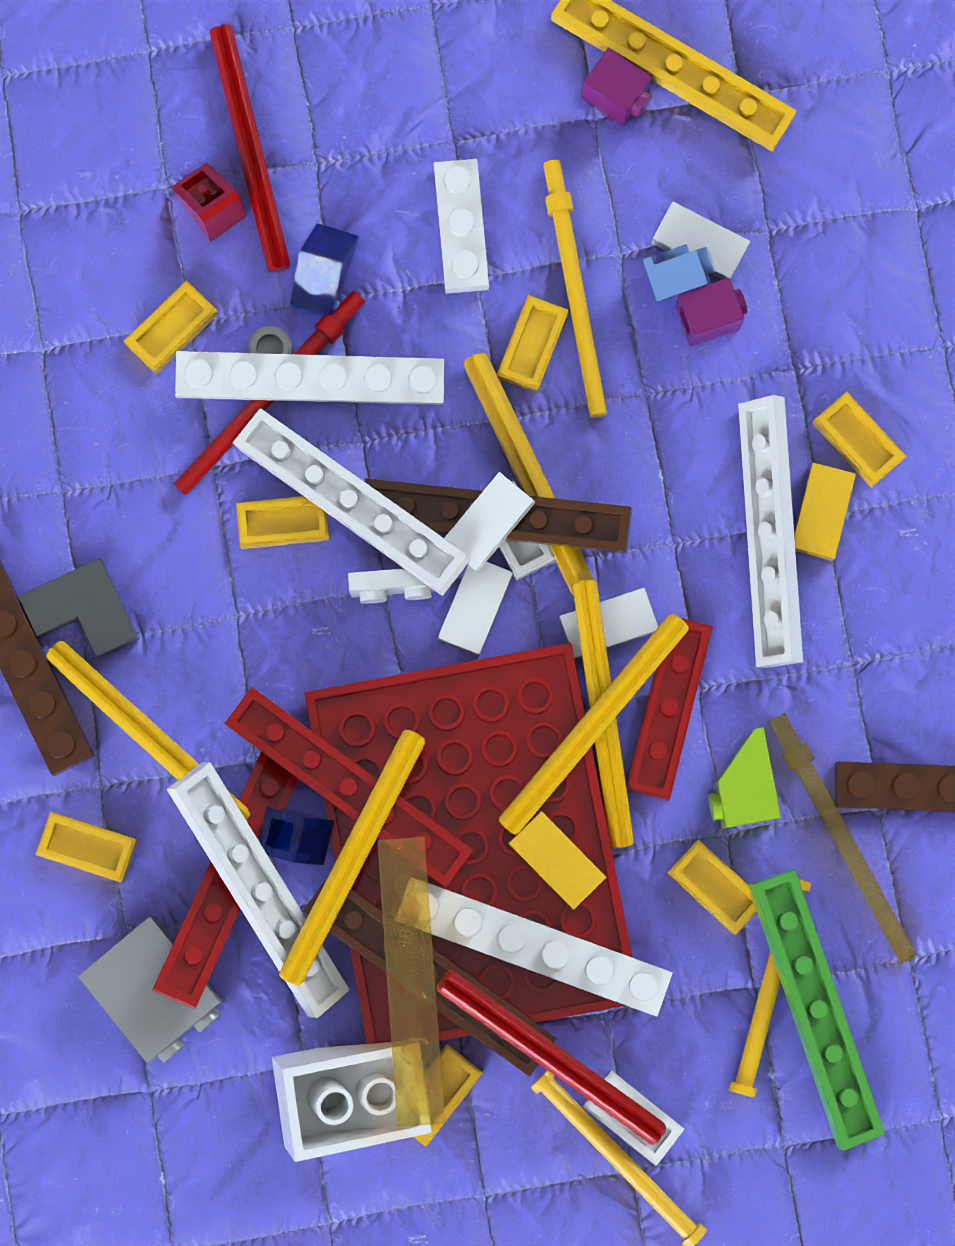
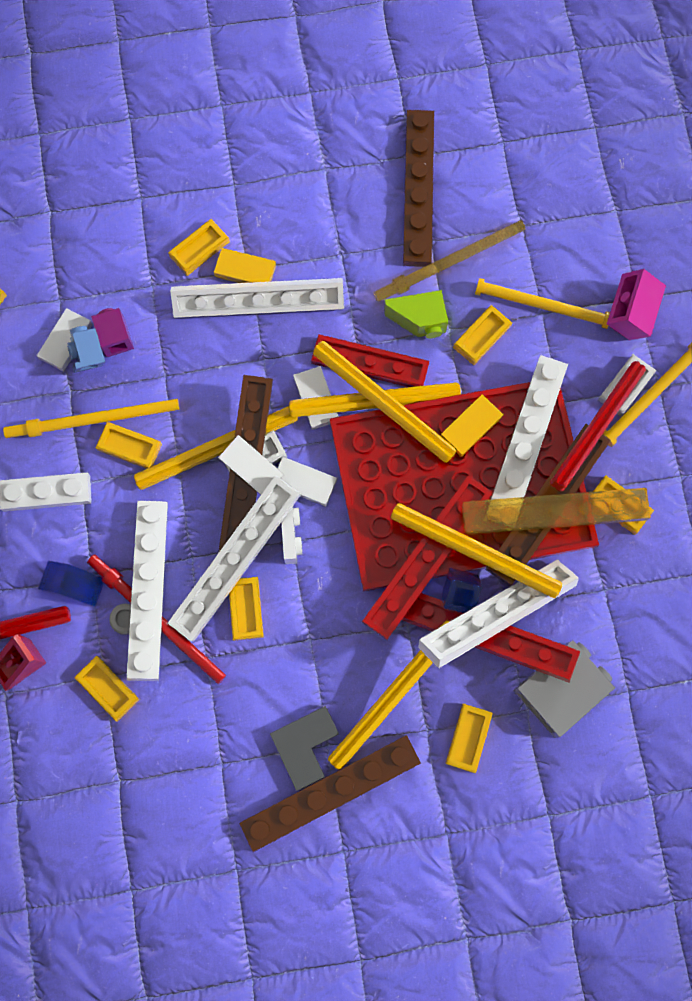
camera: 90 degrees left, 5 degrees down
white slope [272,1040,432,1162] -> none
bright green plate [748,869,885,1151] -> none
none -> dark pink brick [607,269,666,340]

